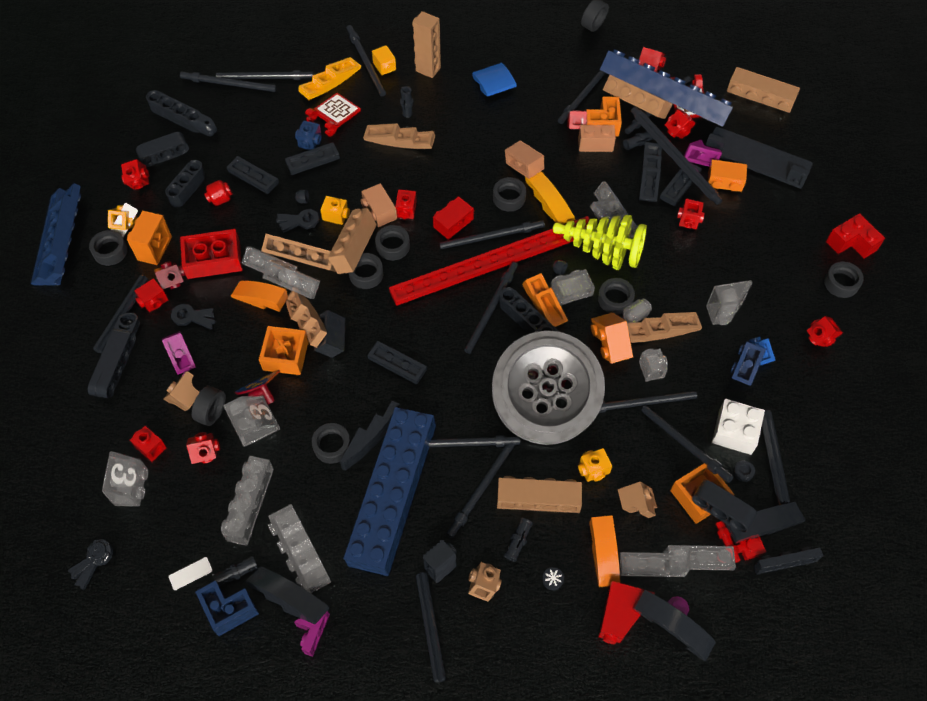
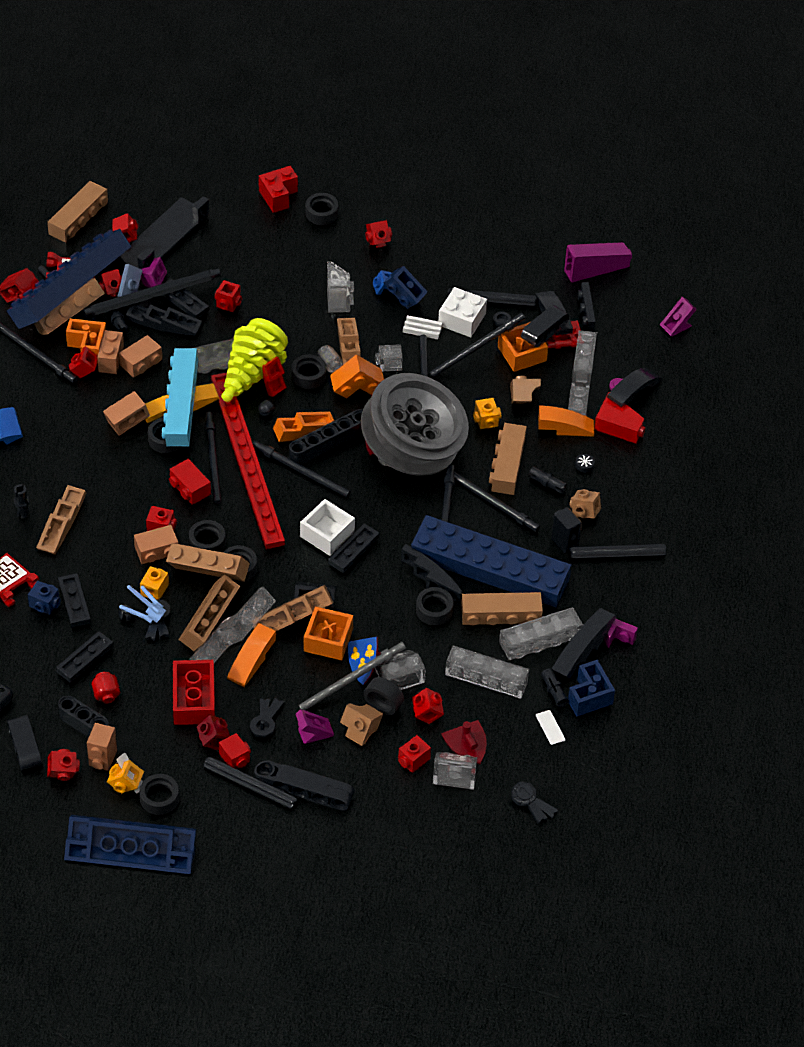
camera: 85 degrees left, 10 degrees down
orange brick [127,211,172,265] -> none
clear brick [551,269,595,305] -> none
orange brick [707,160,747,192] -> none
none -> nougat brick [87,723,117,771]
none -> red brick [113,213,138,242]
none -> sand blue plate [117,264,142,297]
none -> nougat brick [119,335,162,377]
none -> light blue plant [119,585,166,623]
none -> medium azure brick [162,348,199,446]
none -> red slope [262,356,287,397]
none -> dark grey bar [298,642,406,710]
none -> white piece [300,499,355,556]
none -> white tile [403,315,442,340]
none -> dark red shield [441,720,487,764]
none -> medium nougat brick [461,592,543,625]
none -> magenta slope [564,242,632,283]
none -> magenta slope [660,297,697,336]

